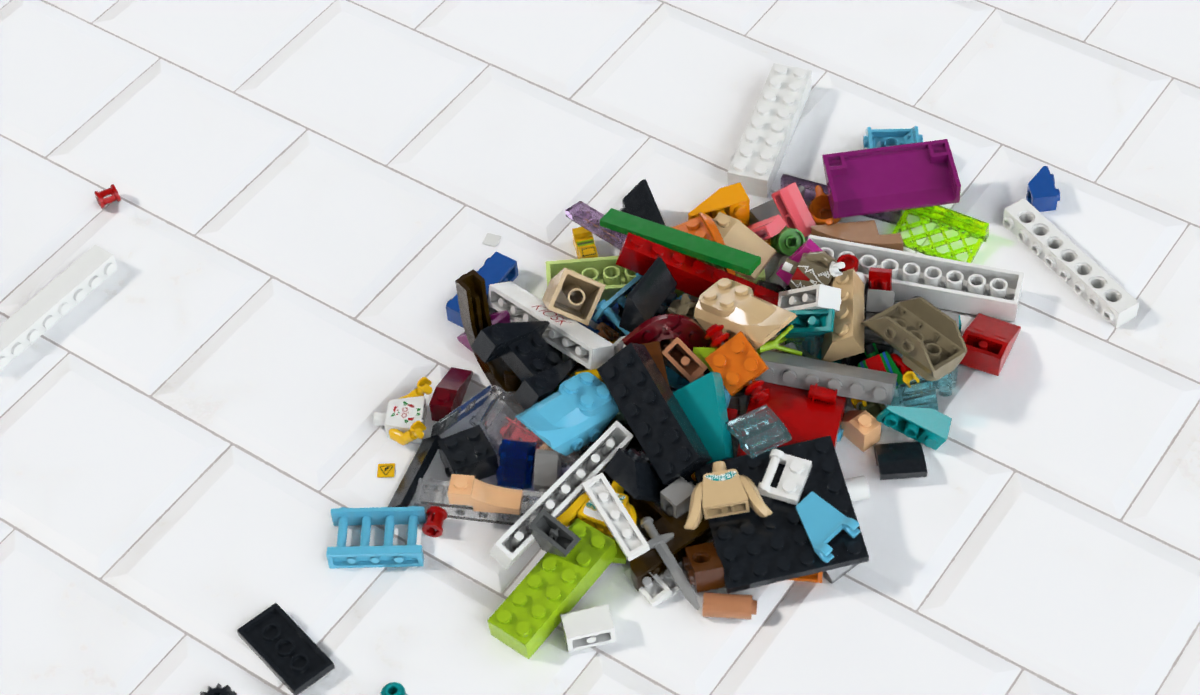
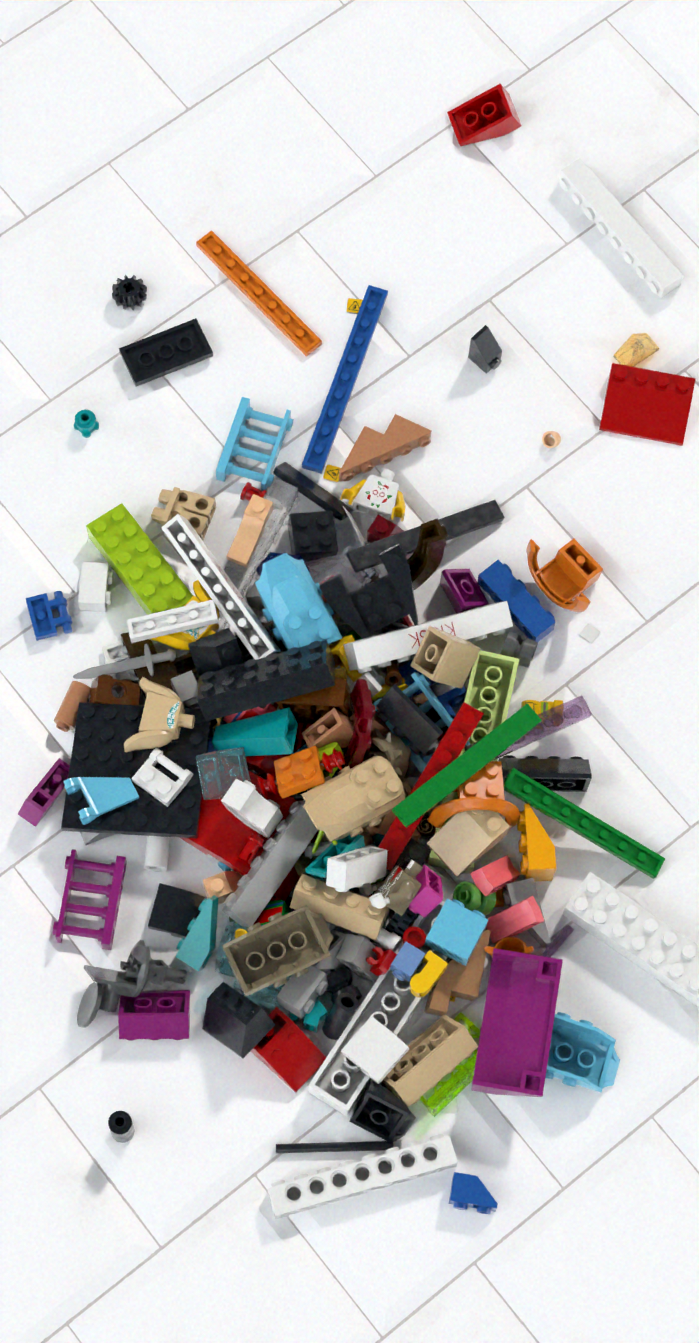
camera: 100 degrees right, 20 degrees up
dark grey slope [528,509,580,557] -> none
none -> magenta slope [18,758,70,827]
none -> blue plate [25,591,73,641]
none -> magenta fence [52,849,127,950]
none -> dark grey piece [77,940,187,1028]
none -> black brick [108,1111,135,1143]
none -> magenta slope [118,990,190,1041]
none -> tan hips [151,487,217,541]
none -> orange tile [196,230,322,357]
none -> black slope [202,982,275,1058]
none -> white brick [221,779,283,839]
none -> black piece [276,1141,394,1153]
none -> blue plate [302,285,388,474]
none -> black brick [322,993,359,1040]
none -> nougat slope [339,414,432,482]
none -> white slope [341,1016,409,1084]
none -> black tile [346,500,505,573]
none -> yellow sticker [347,298,363,313]
none -> black slope [349,1080,416,1142]
none -> tan slope [381,1014,478,1107]
none -> medium blue brick [390,942,426,982]
none -> yellow leg [409,950,448,997]
none -> medium azure piece [425,899,488,966]
none -> black slope [468,325,502,374]
none -> dark grey wheel [500,631,538,668]
none -> green tile [503,768,665,879]
none -> orange piece [526,538,603,613]
none -> light nougat hinge [542,431,561,448]
none -> red slope [599,363,696,446]
none -> clear yellow slope [613,333,659,367]

